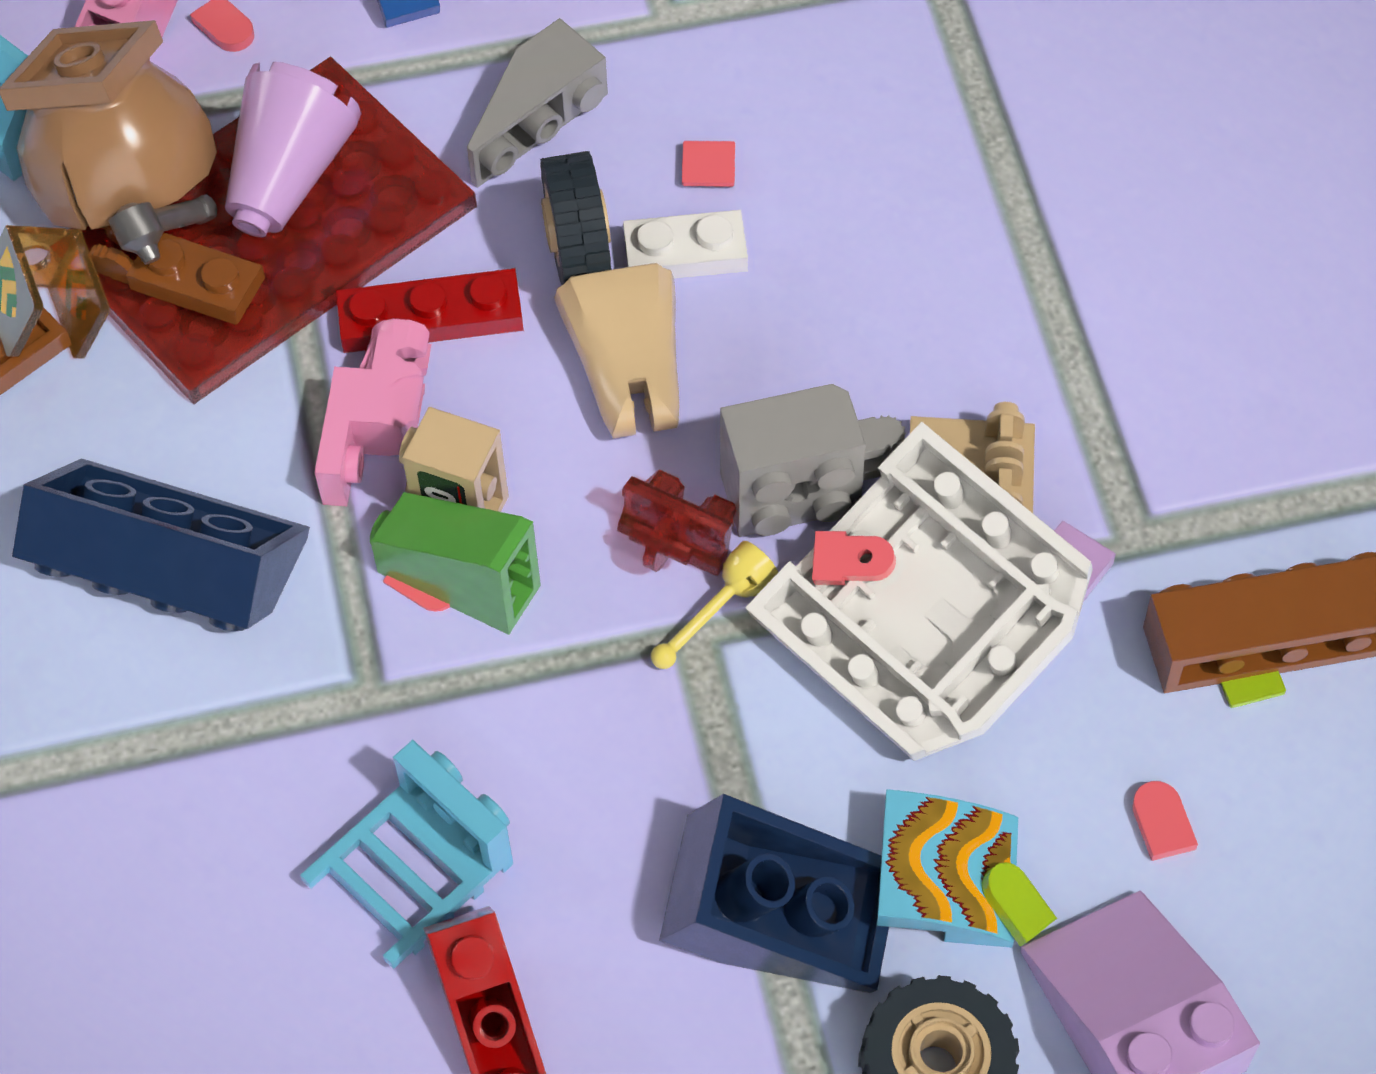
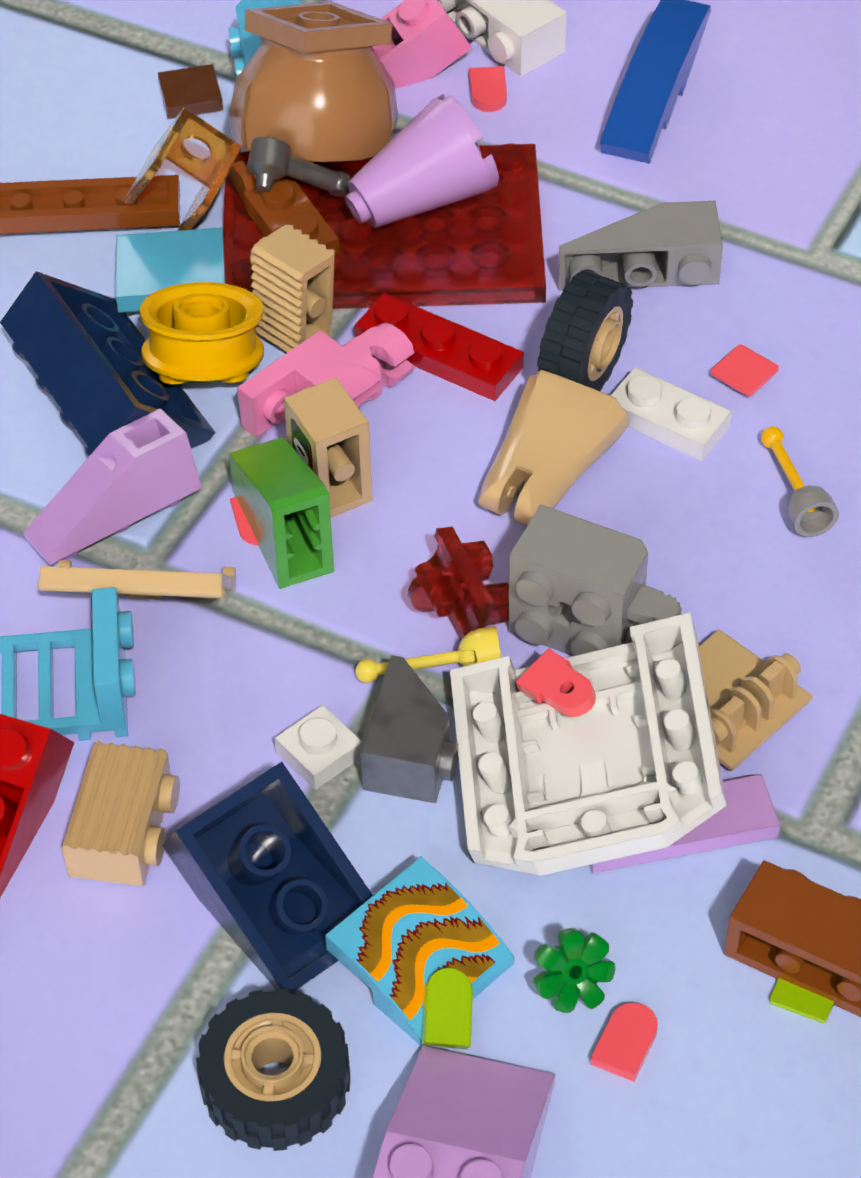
camera: 40 degrees right, 10 degrees down
none -> lavender slope [23,409,202,565]
none -> tan door [37,560,236,600]
none -> tan brick [62,741,180,886]
none -> medium azure tile [116,228,226,313]
none -> yellow wheel [140,282,264,384]
none -> tan brick [250,225,334,352]
none -> white plate [275,705,363,790]
none -> flat silver slope [360,655,459,803]
none -> green plant [533,928,615,1013]
none -> light grey hinge [761,426,839,537]

